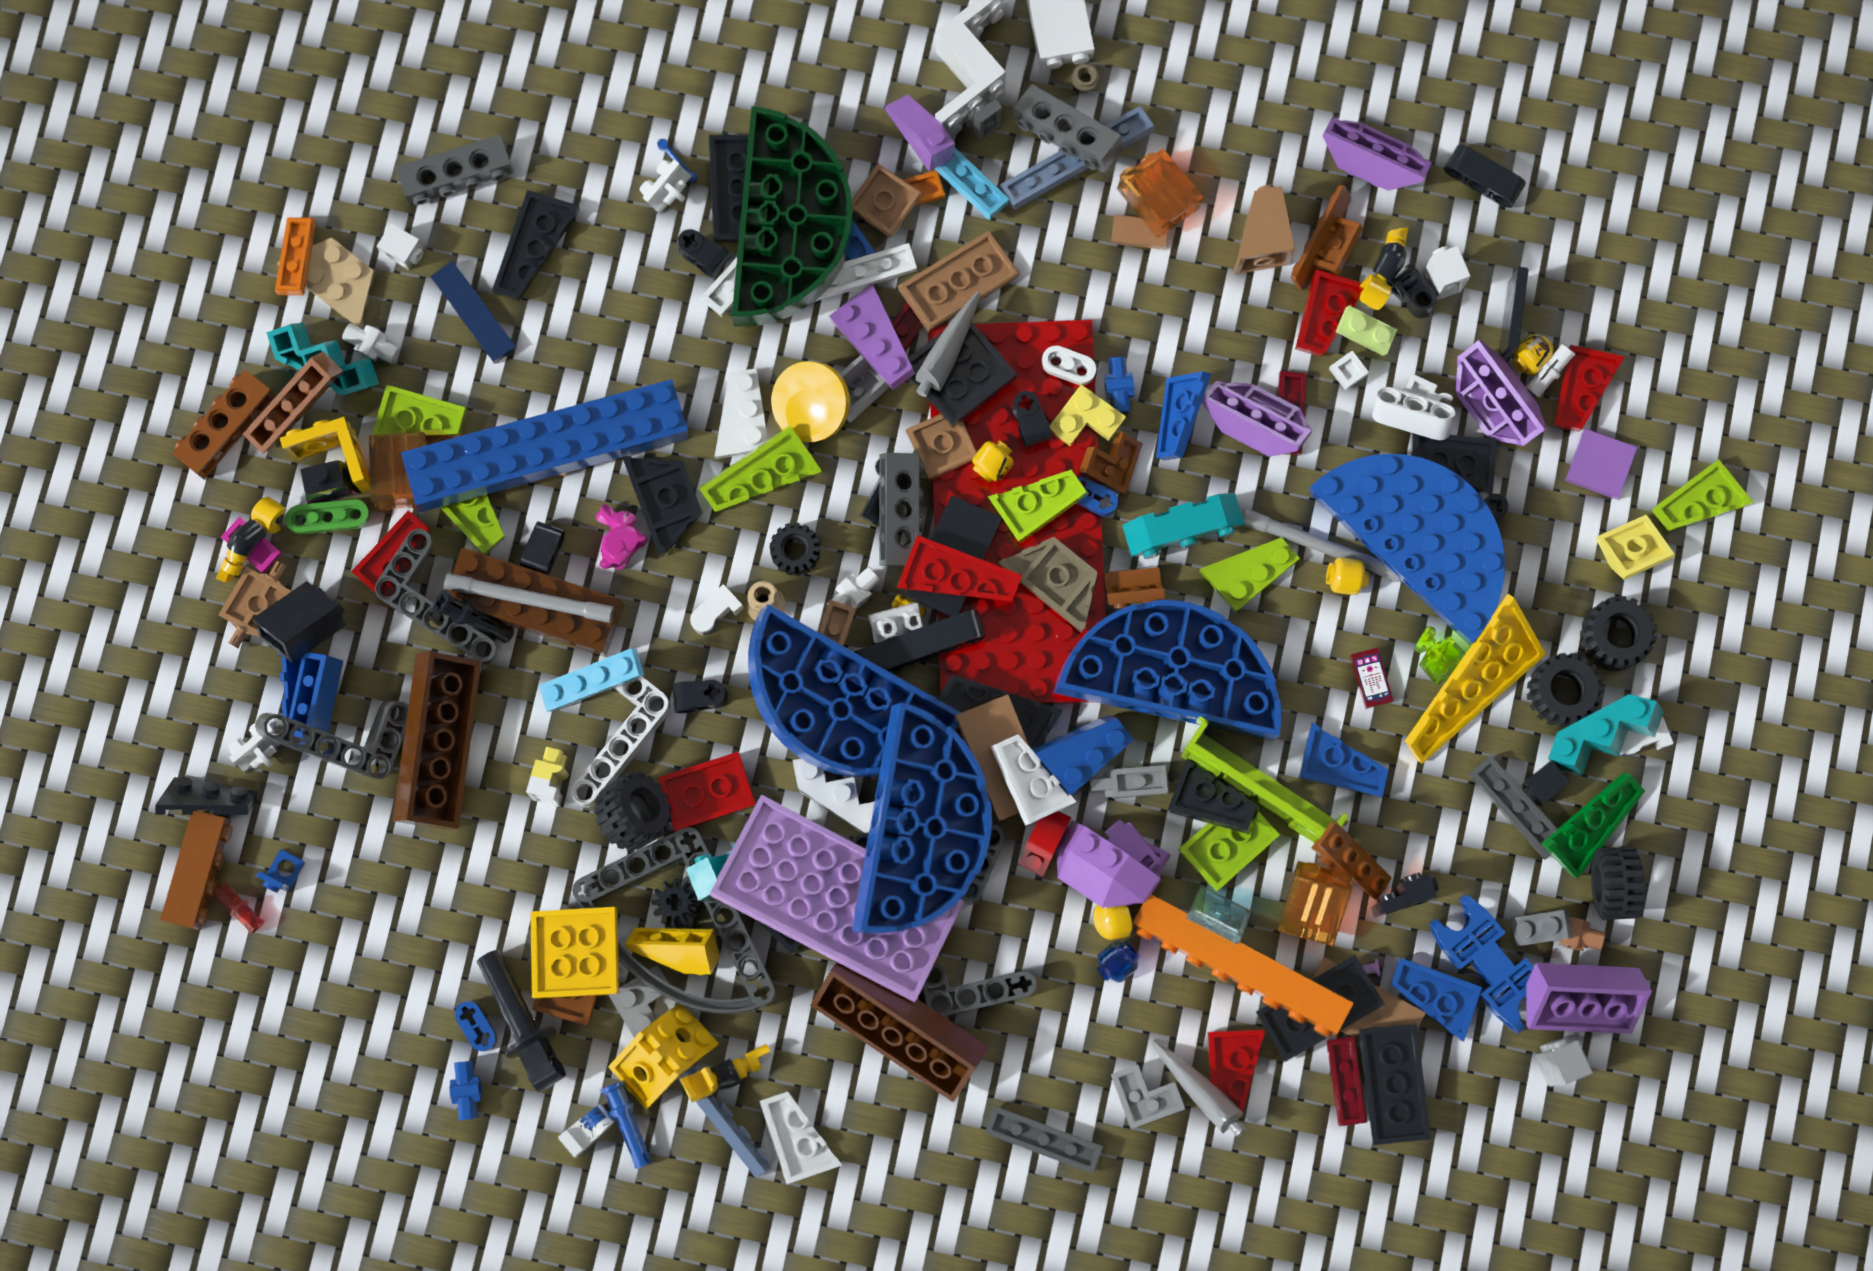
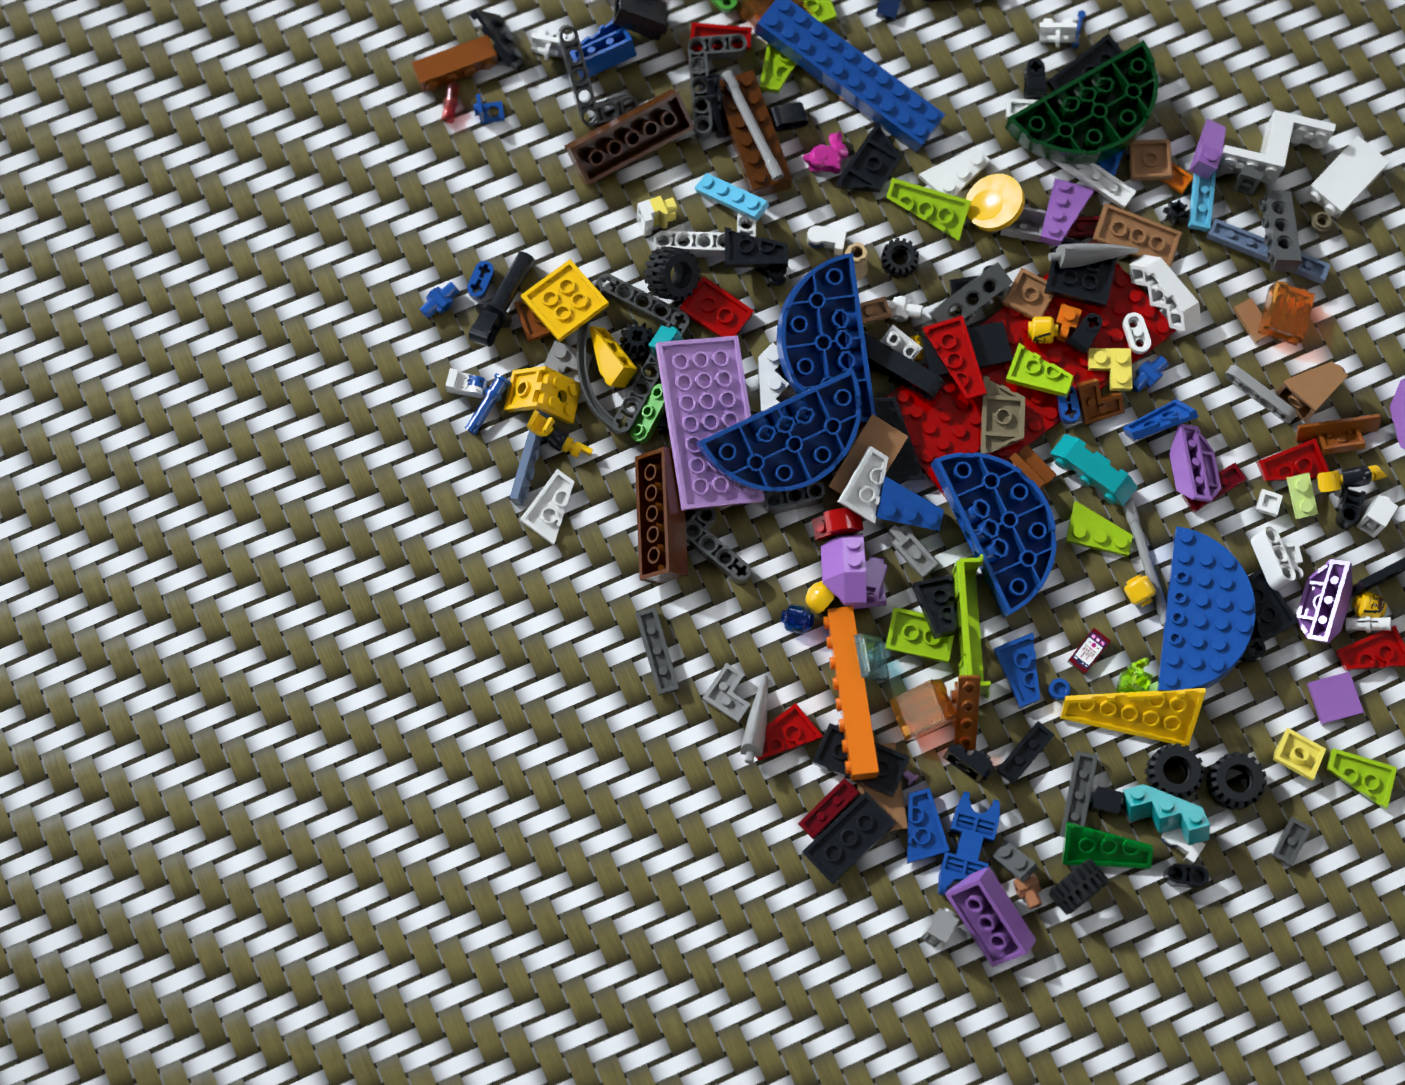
camera: 50 degrees right, 5 degrees down
none -> bright green plate [630,384,666,444]
none -> black wing [725,227,788,268]
none -> black plate [996,721,1055,785]
none -> blue tile [1048,678,1071,701]
none -> orange plate [1055,304,1082,342]
none -> white brick [1129,255,1201,331]
none -> black gear [1163,199,1190,226]
none -> black beam [1163,864,1209,888]
none -> light grey beam [1225,365,1297,423]
none -> dark grey plate [1270,817,1311,867]

